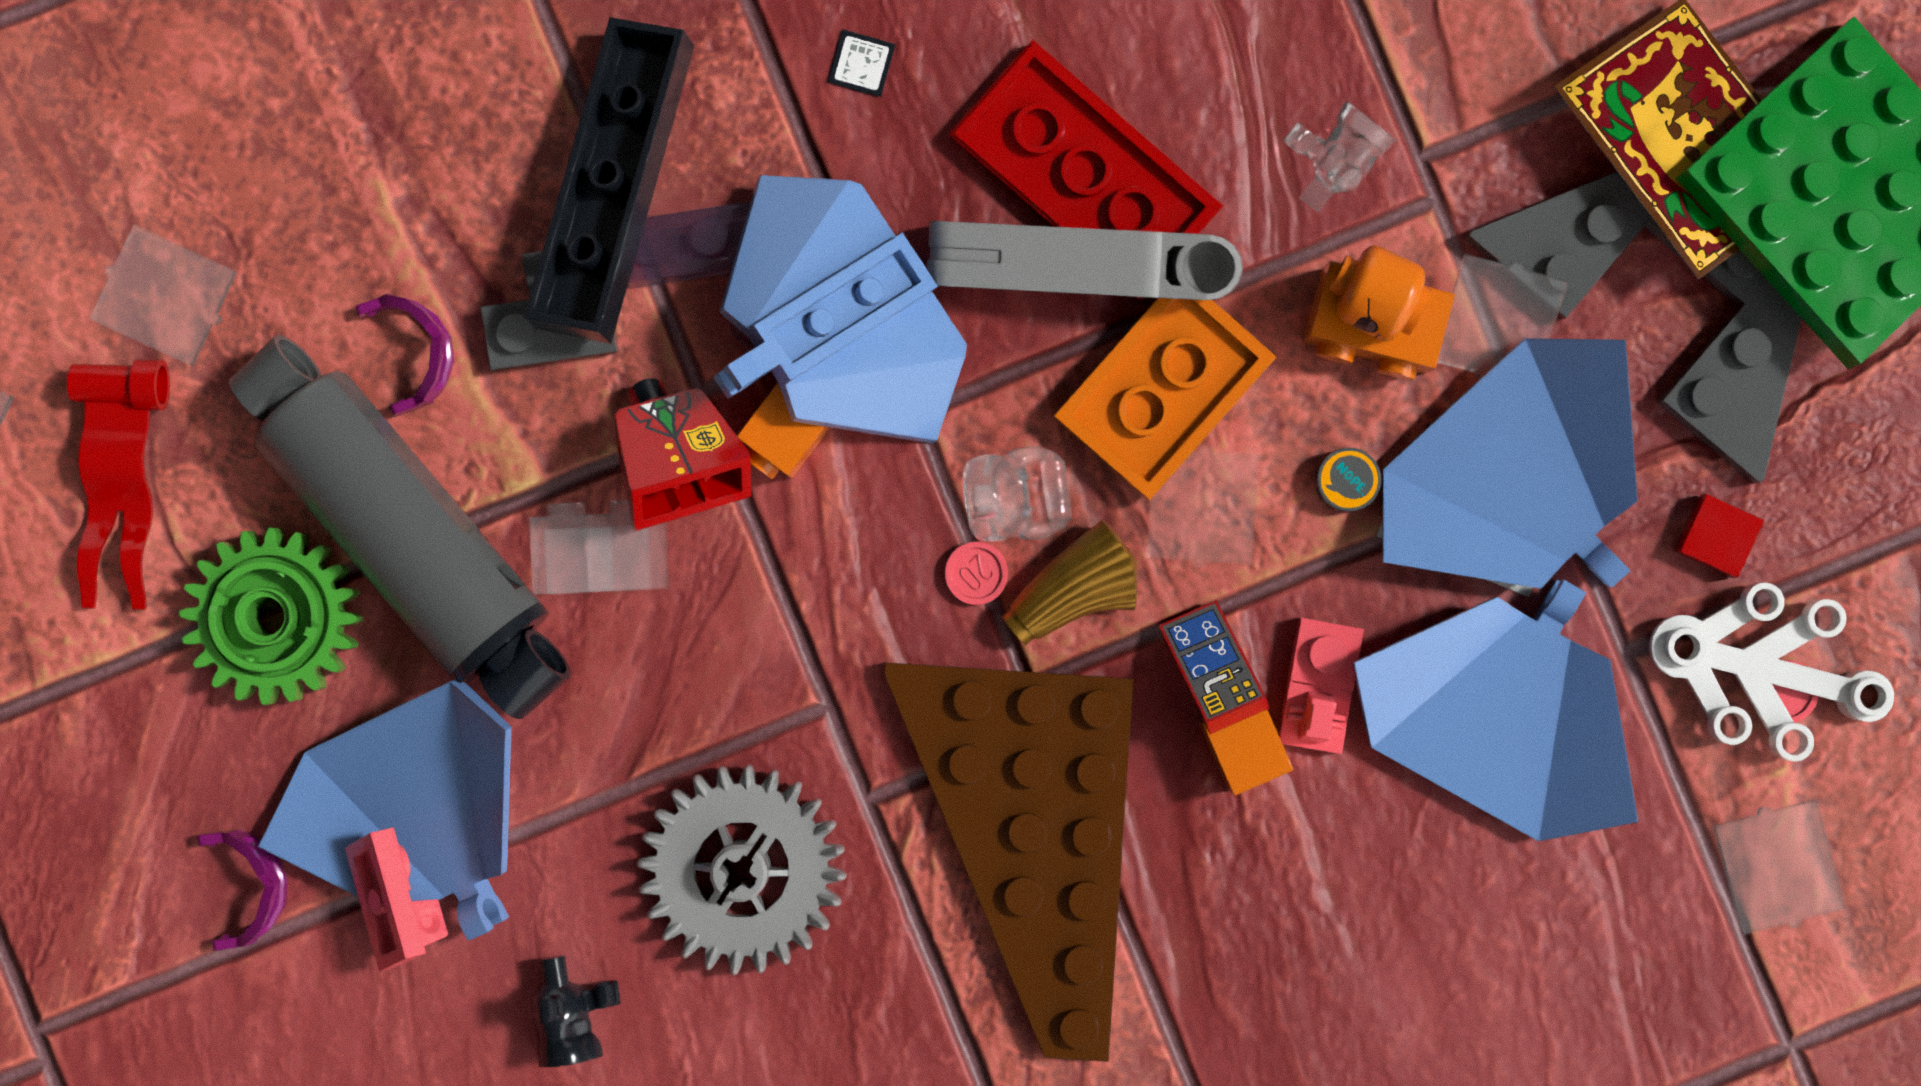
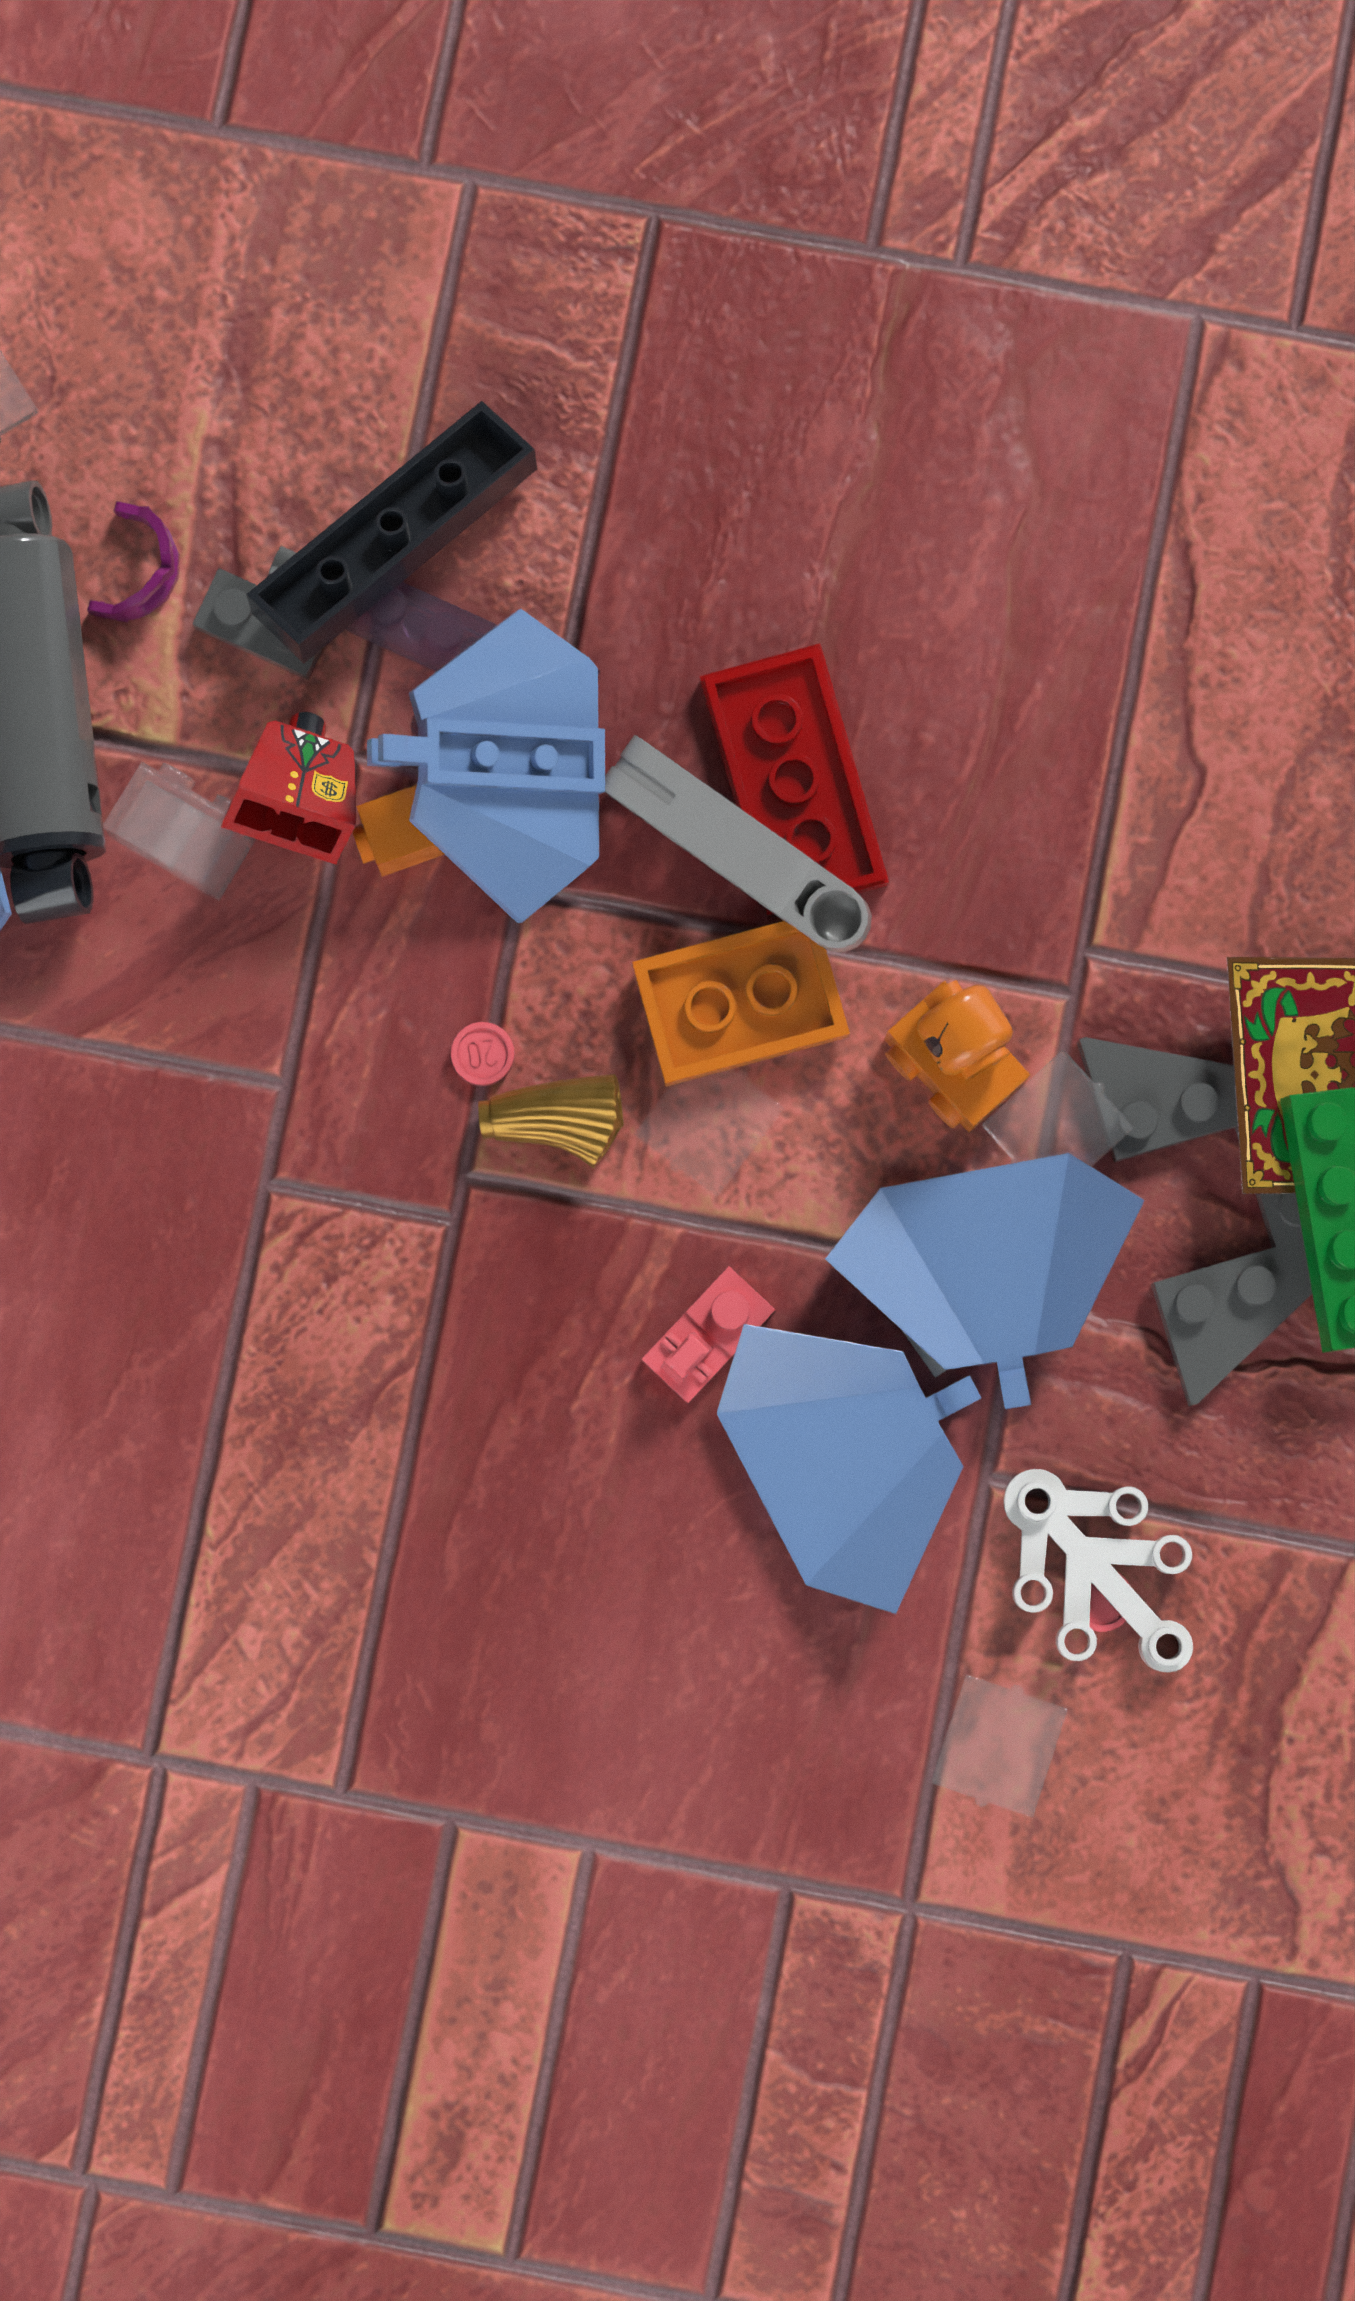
camera: 30 degrees right, 5 degrees down
light grey gear [636,764,847,975] -> none
sticker [828,29,896,97] -> none
reddish brown wing [885,662,1133,1062] -> none
clear piece [963,446,1072,542] -> none
tile [1158,600,1270,734] -> none
orange brick [1198,710,1294,796] -> none
clear piece [1284,100,1397,213] -> none
dark grey tile [1315,448,1381,512] -> none
red tile [1674,494,1765,578] -> none

